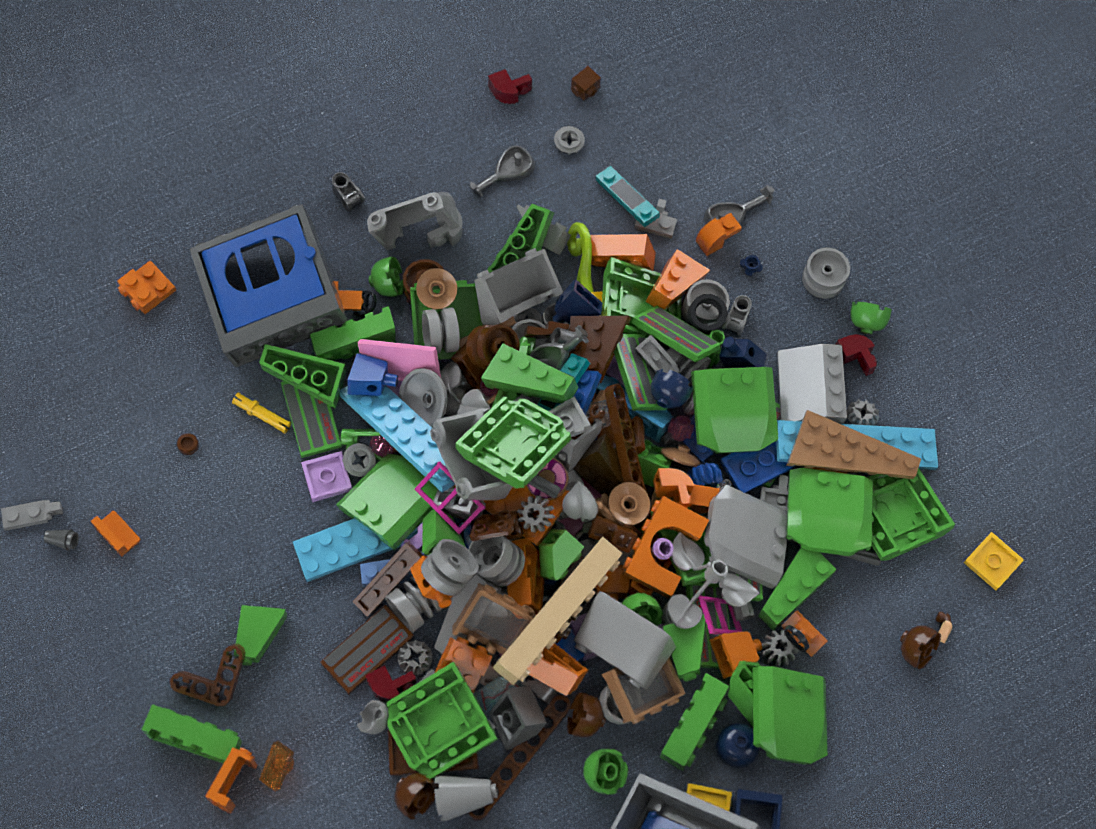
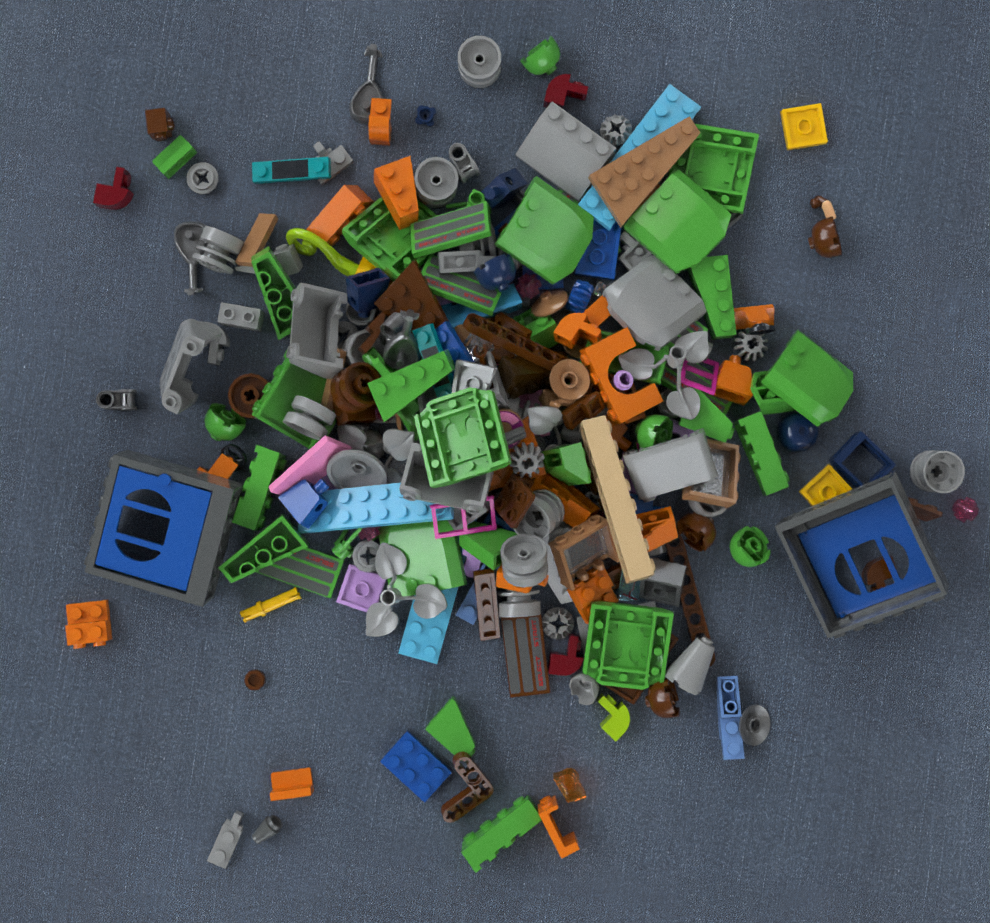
camera: 50 degrees left, 20 degrees up
medium nougat dish [416,268,457,309] -> none
black tyre [687,294,728,334] -> none
none -> bright green panel [152,135,197,179]
none -> light grey wheel [192,226,244,275]
none -> light grey brick [217,302,265,332]
none -> medium nougat tile [235,213,278,267]
none -> light grey plant [366,542,447,637]
none -> blue plate [380,730,452,802]
none -> lime brick [596,693,630,742]

